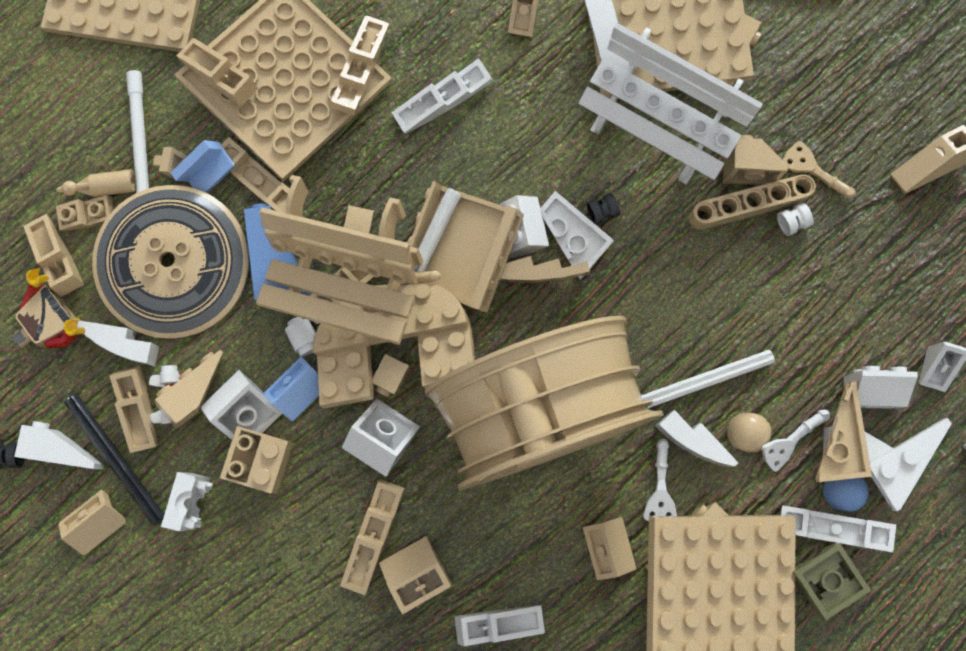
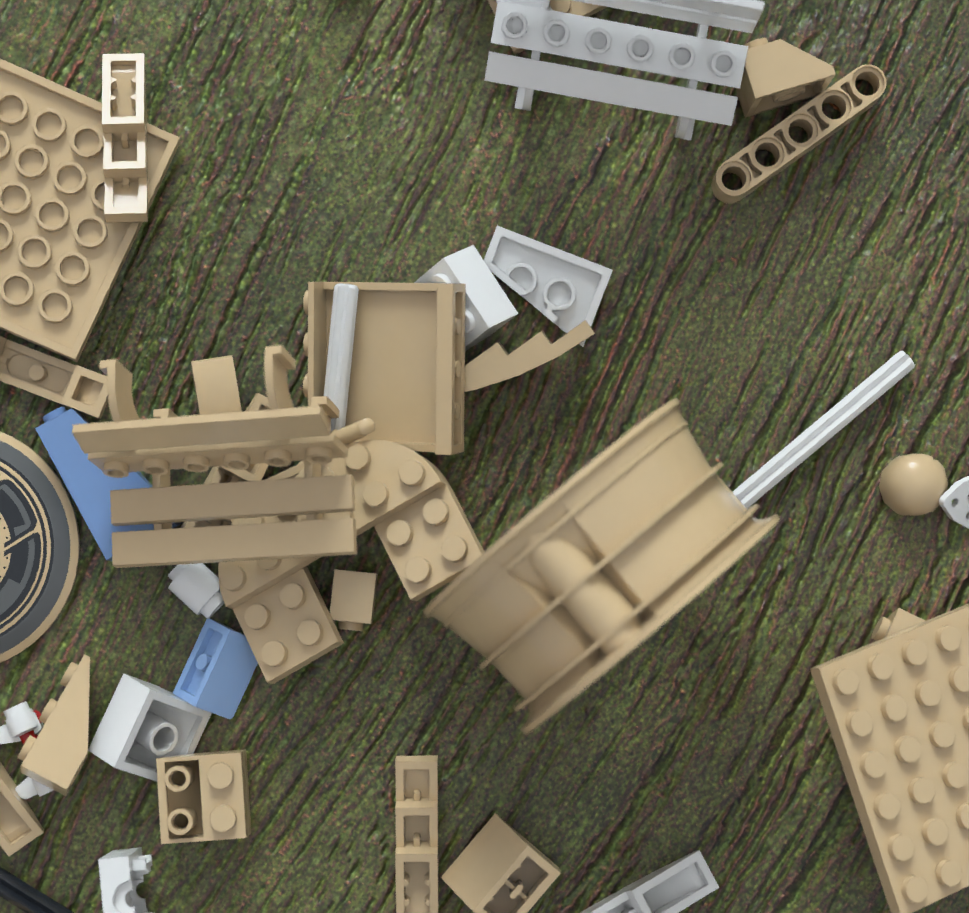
camera: 25 degrees left, 5 degrees up
white slope [342,398,420,476] -> none
white slope [391,58,494,134] -> none
tan panel [583,517,636,580] -> none
black wheel [586,192,620,225] -> none
white piece [643,439,677,521] -> none
white slope [655,410,738,467] -> none
white wheel [777,203,814,236] -> none
tan piece [783,141,856,199] -> none

